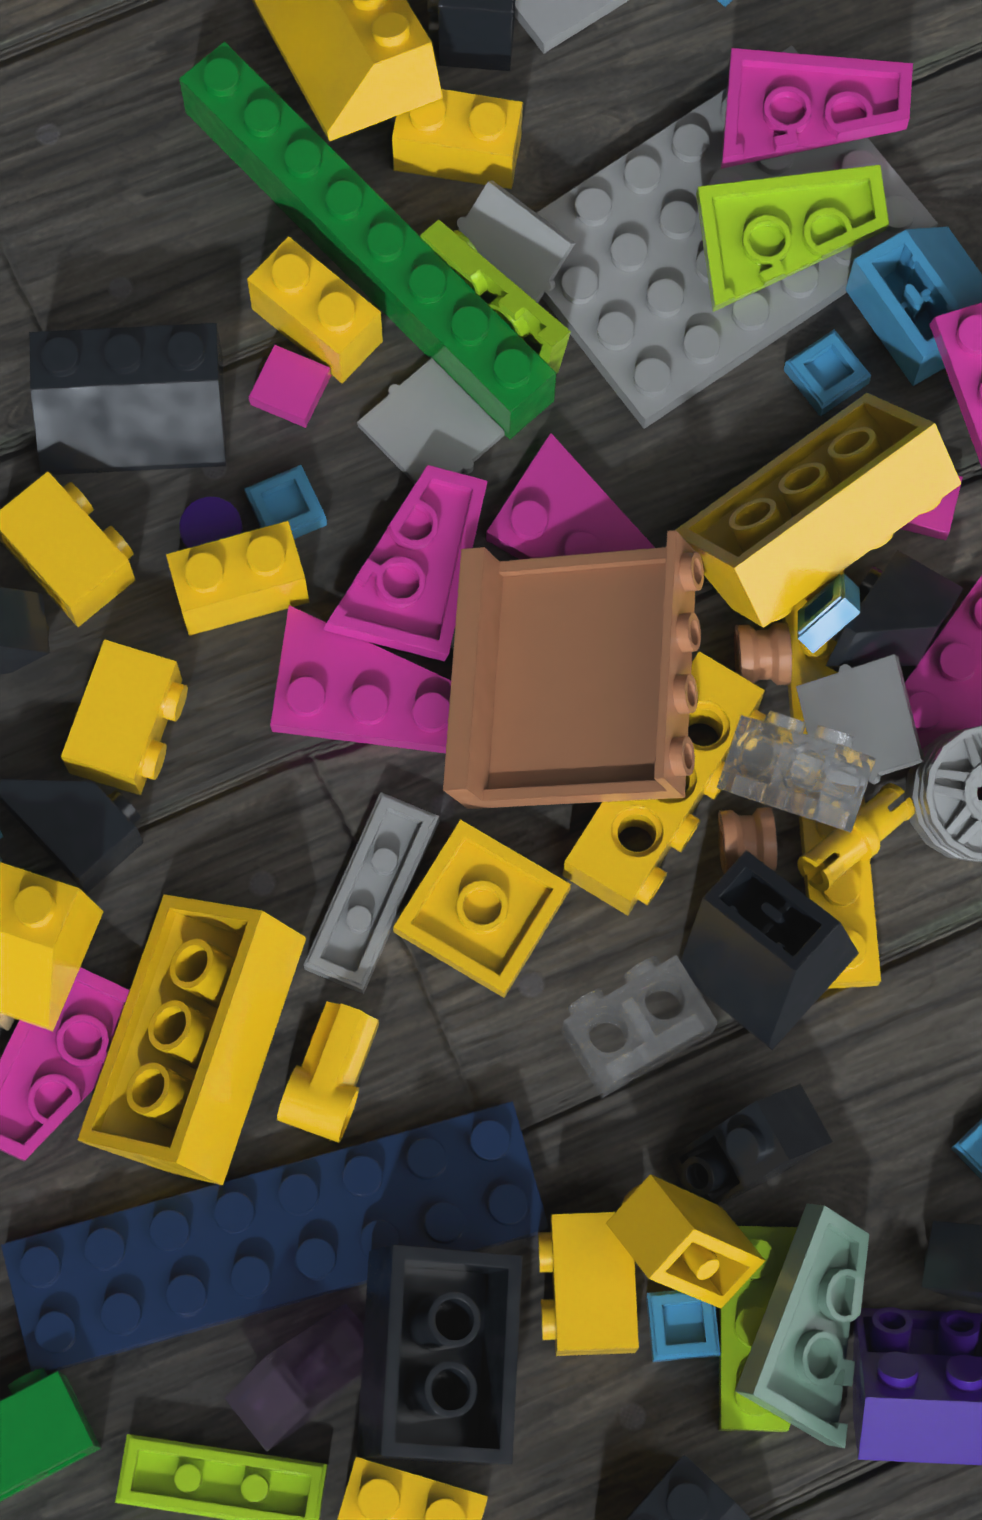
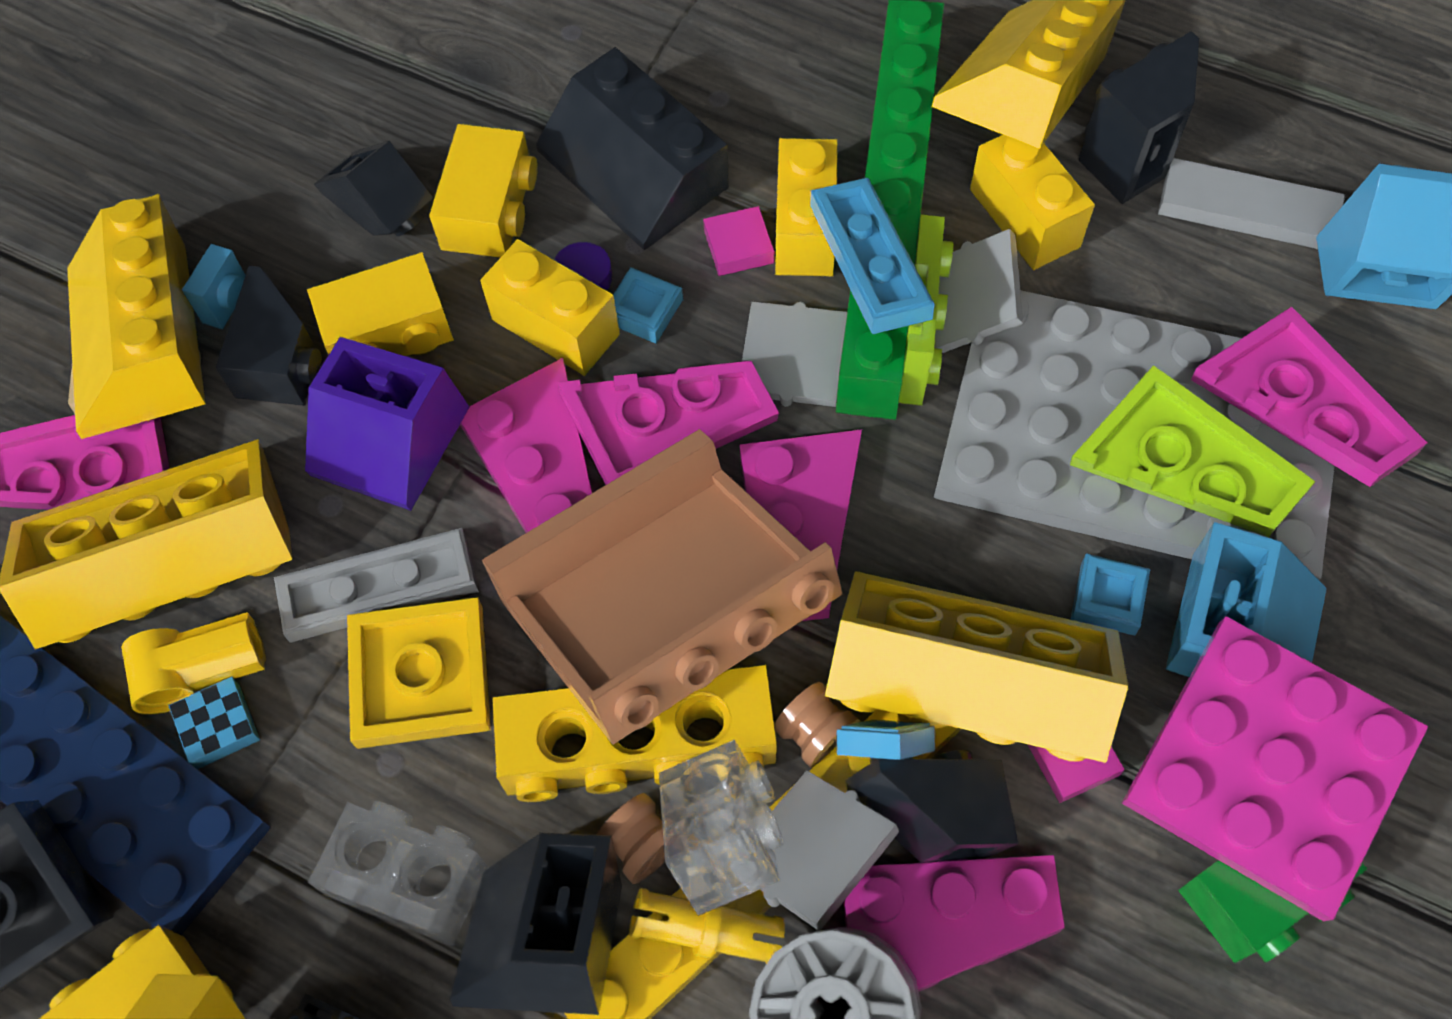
camera: 55 degrees right, 10 degrees down
none -> dark azure tile [168,677,260,770]
none -> dark purple slope [305,337,469,511]
none -> dark azure tile [810,178,935,334]

